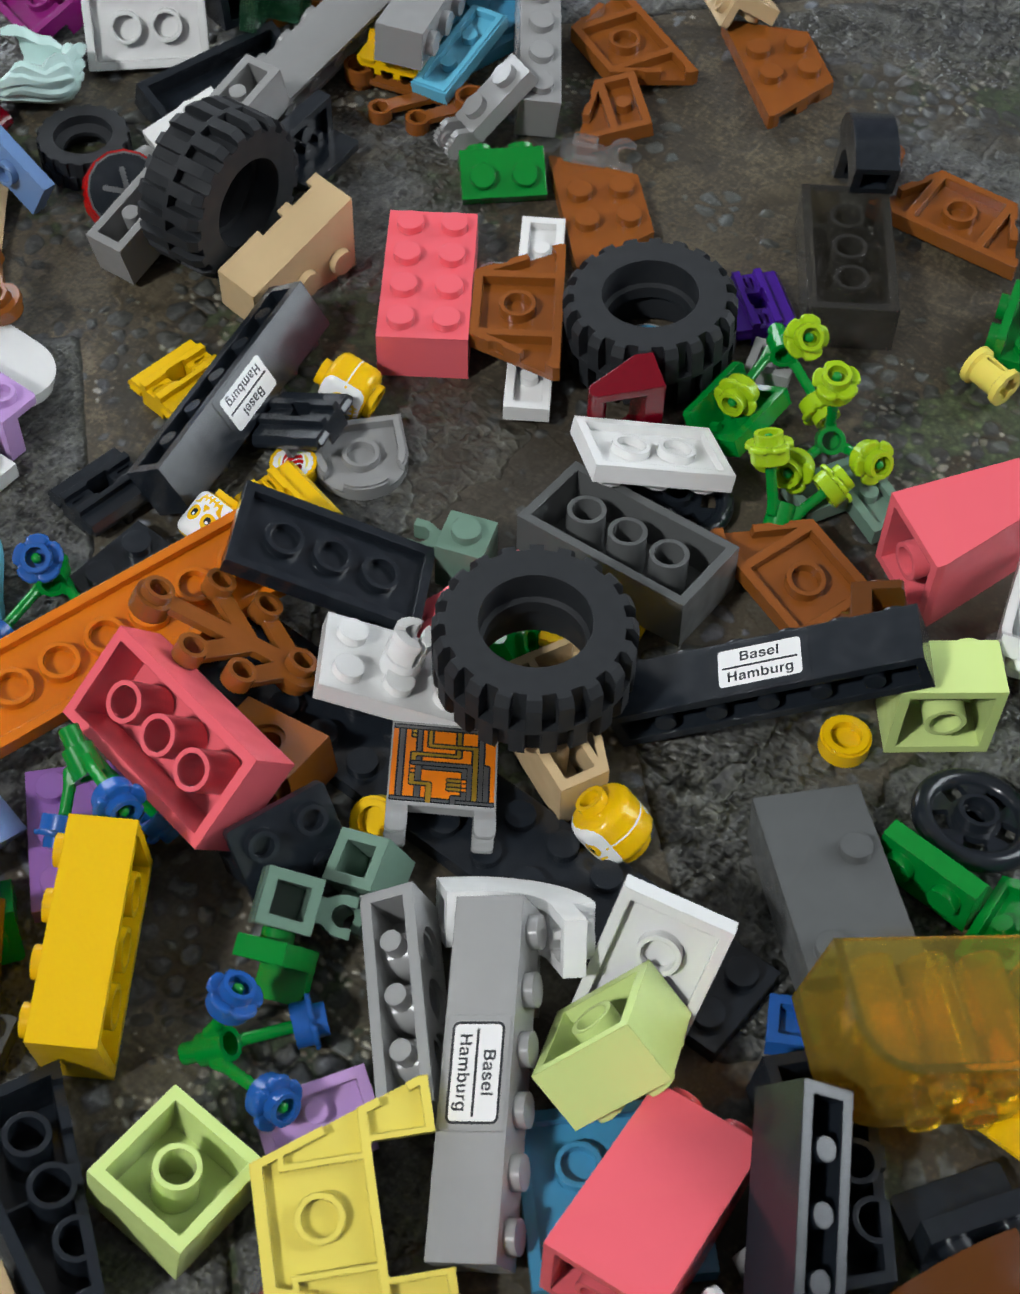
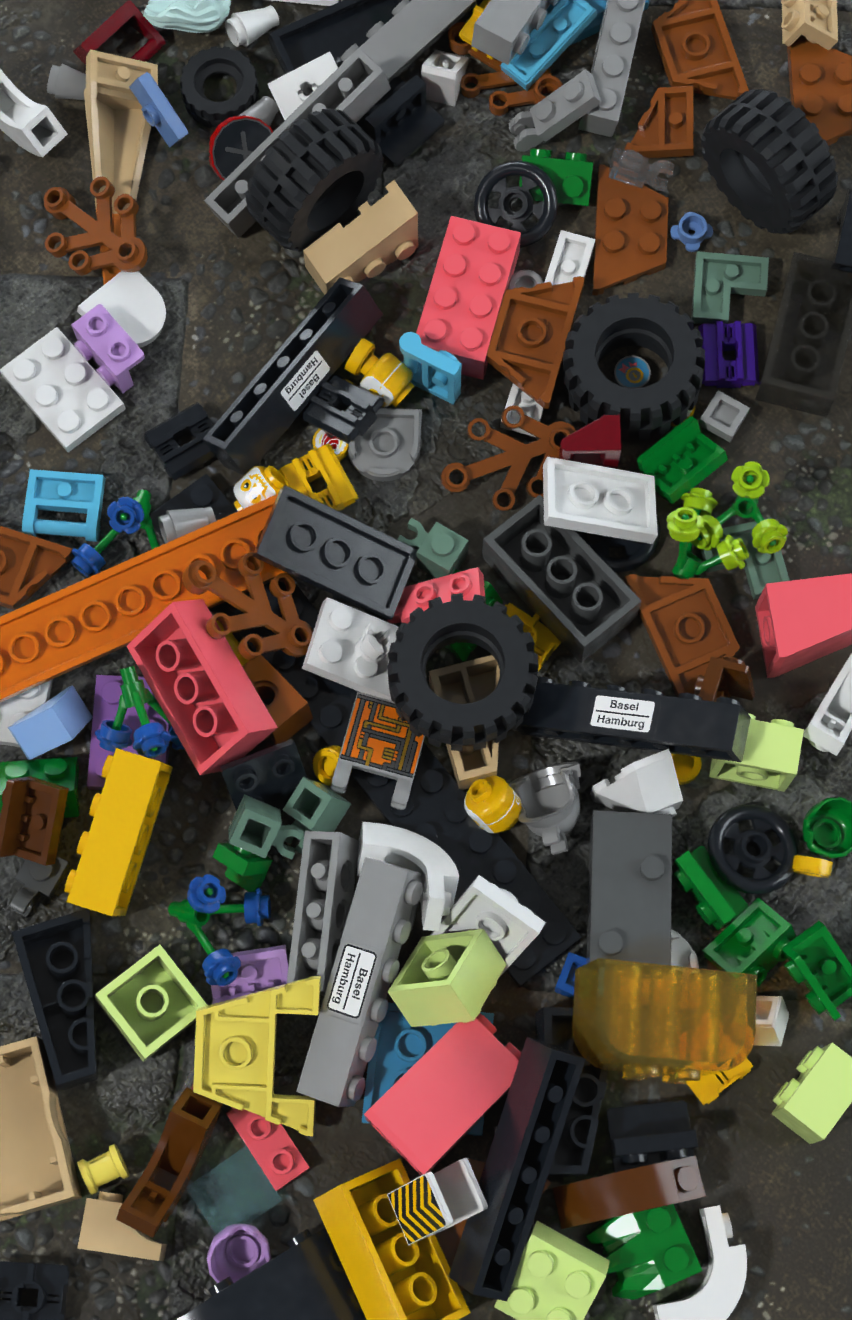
camera: 15 degrees right, 20 degrees up
yellow piece [128,339,217,419] -> none
lime plant [714,314,841,429] -> none
none -> light grey cone [158,507,216,543]
none -> white cone [225,5,279,47]
none -> yellow tile [345,338,375,376]
none -> medium azure plate [399,332,462,405]
none -> white slope [421,50,469,106]
none -> dark orange plant [440,406,576,511]
none -> black plate [474,161,558,248]
none -> light grey helmet [509,761,581,855]
none -> white slope [590,749,683,818]
none -> medium blue plate [670,212,713,252]
none -> sand green plate [691,251,769,324]
none -> black tyre [701,89,838,234]

